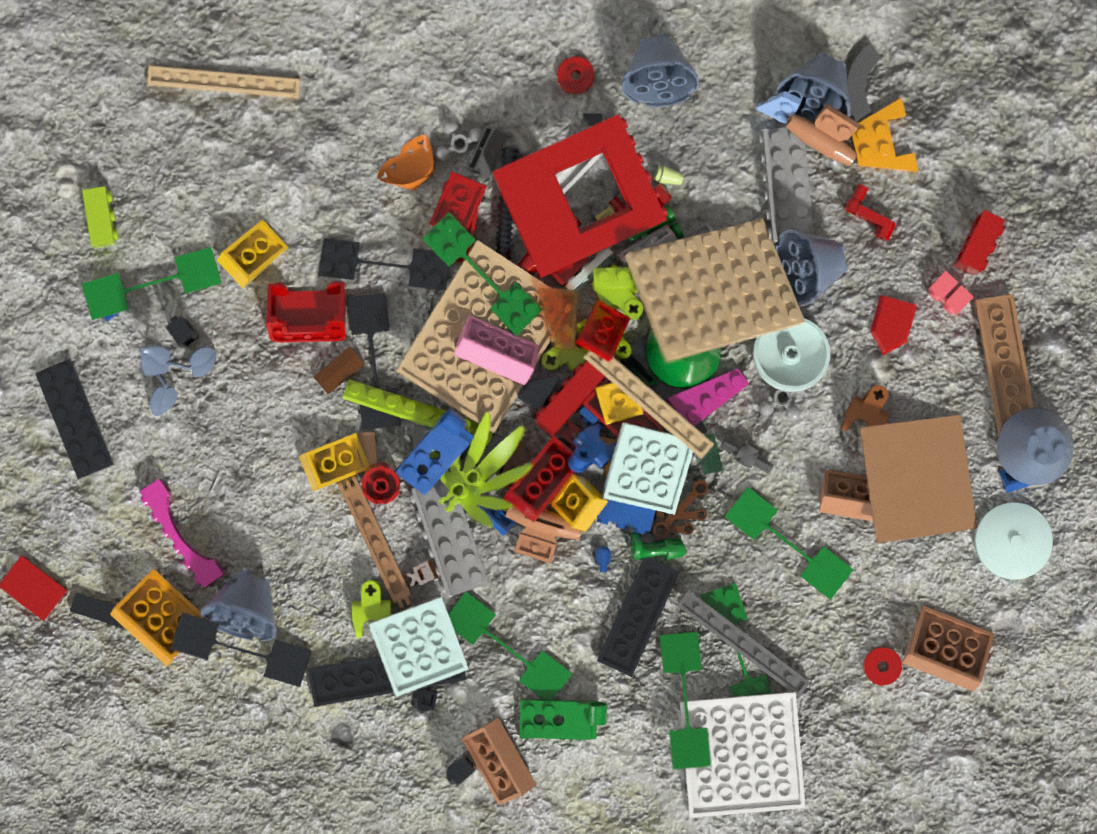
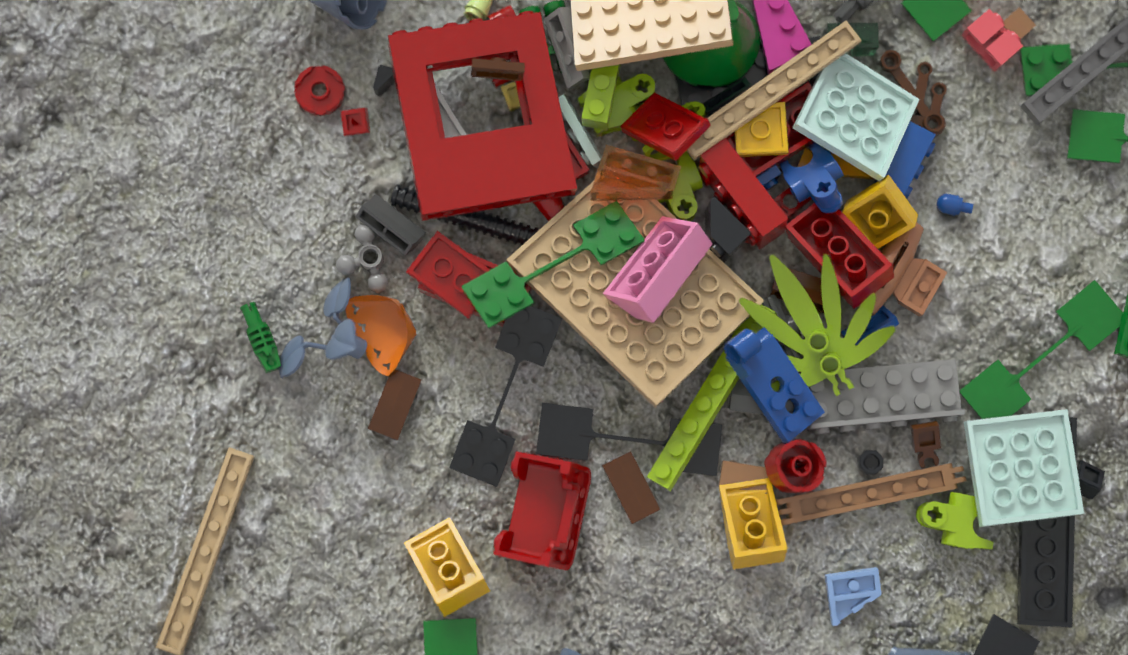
camera: 80 degrees left, 5 degrees down
black plate [597,557,680,677] -> none
green piece [630,532,686,560] -> none
none -> green hinge [240,302,281,373]
none -> sand blue plant [279,277,367,379]
none -> red tile [341,107,371,136]
none -> reddish brown piece [368,369,421,440]
none -> reddish brown plate [471,57,525,81]
none -> light blue wing [824,567,882,626]
none -> black tile [857,450,883,475]
none -> coral piece [961,9,1023,72]
none -> medium nougat tile [1004,7,1036,40]

